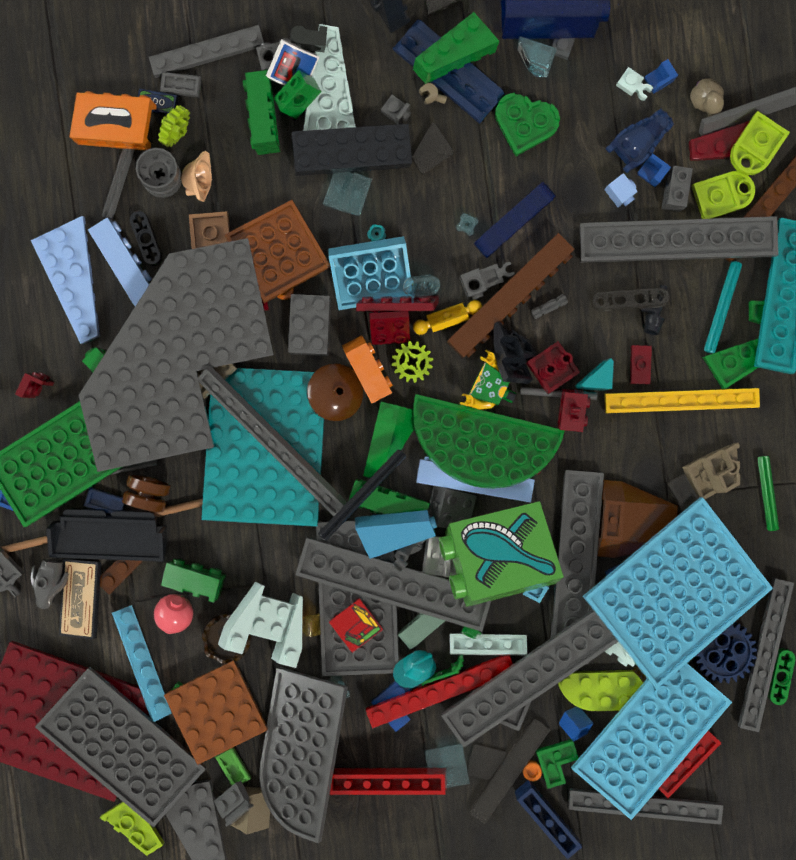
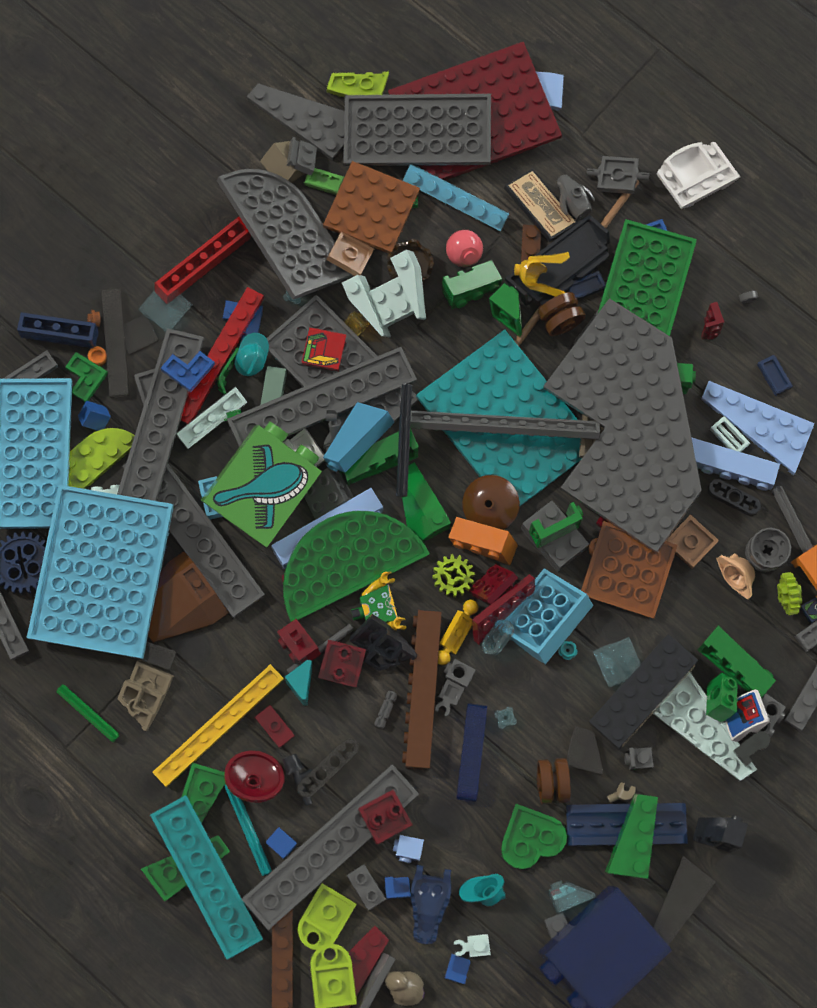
camera: 130 degrees right, 15 degrees down
none -> dark orange plate [87,310,100,327]
none -> blue plate [161,351,215,392]
none -> dark red dish [224,751,284,803]
none -> blue panel [266,827,297,860]
none -> medium nougat plate [326,232,374,276]
none -> dark red plate [358,790,412,845]
none -> teal piece [459,874,506,906]
none -> green slope [489,283,522,337]
none -> yellow piece [514,252,570,297]
none -> green panel [529,502,583,548]
none -> reddish brown wheel [537,758,570,804]
none -> light aqua tile [710,416,750,452]
none -> dark blue tile [757,355,793,396]

